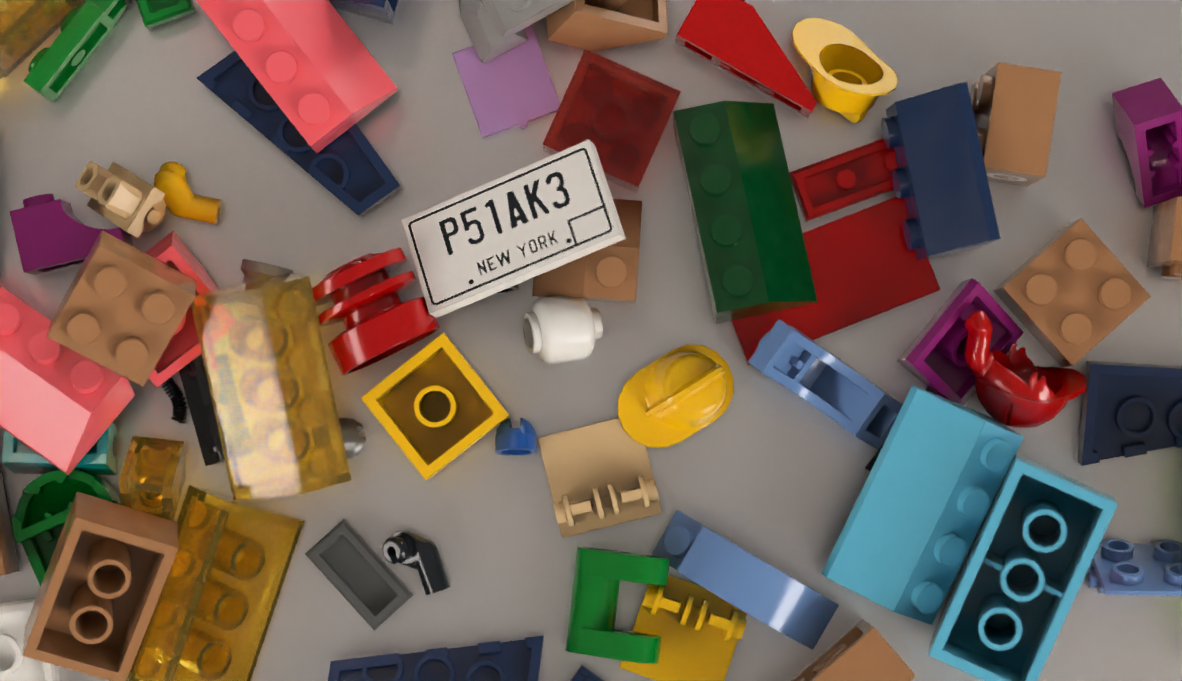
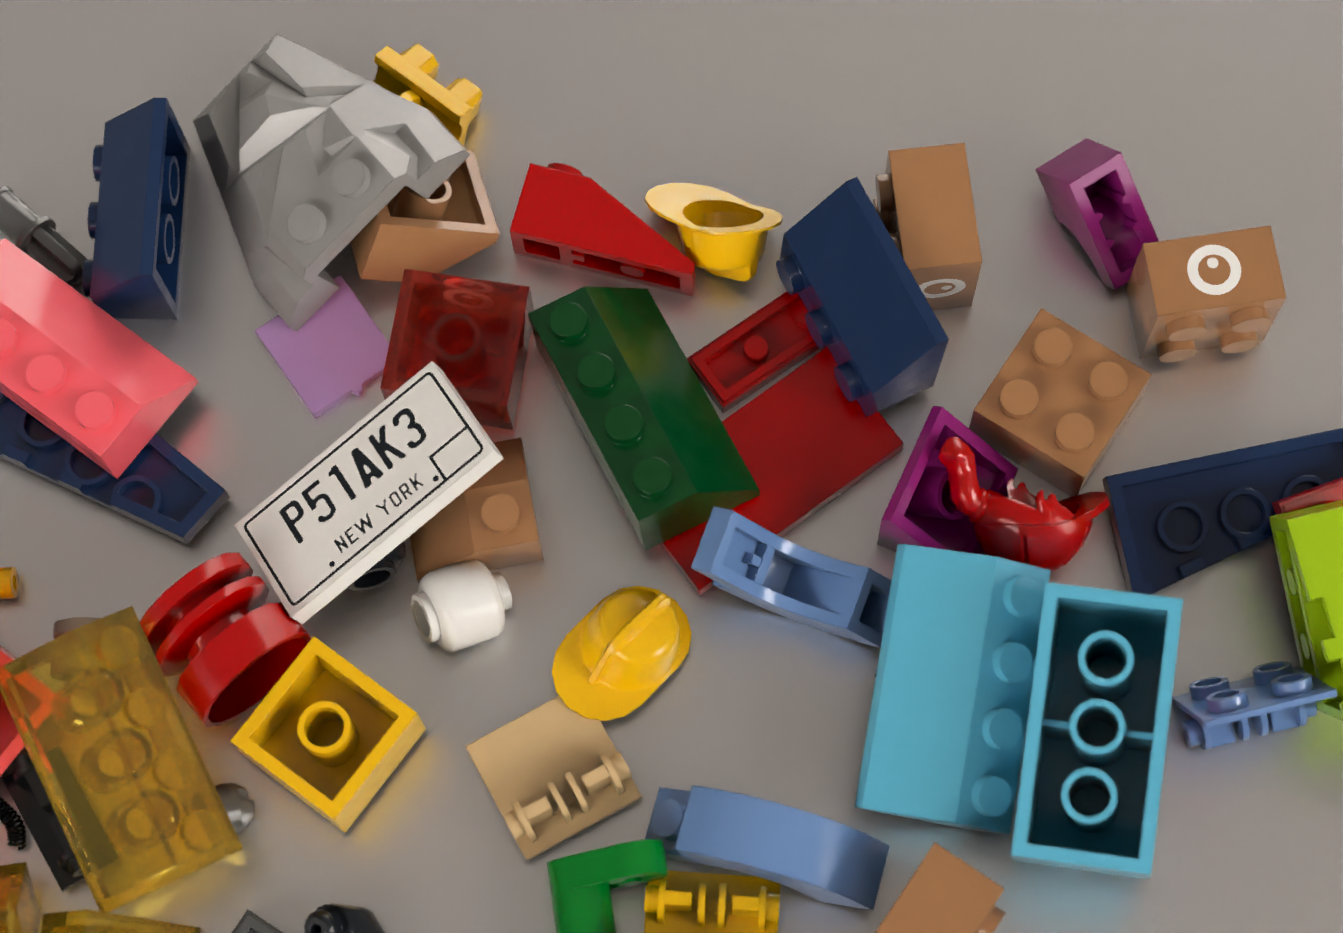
camera: 10 degrees left, 15 degrees down
blue hinge [495,418,537,456] -> none

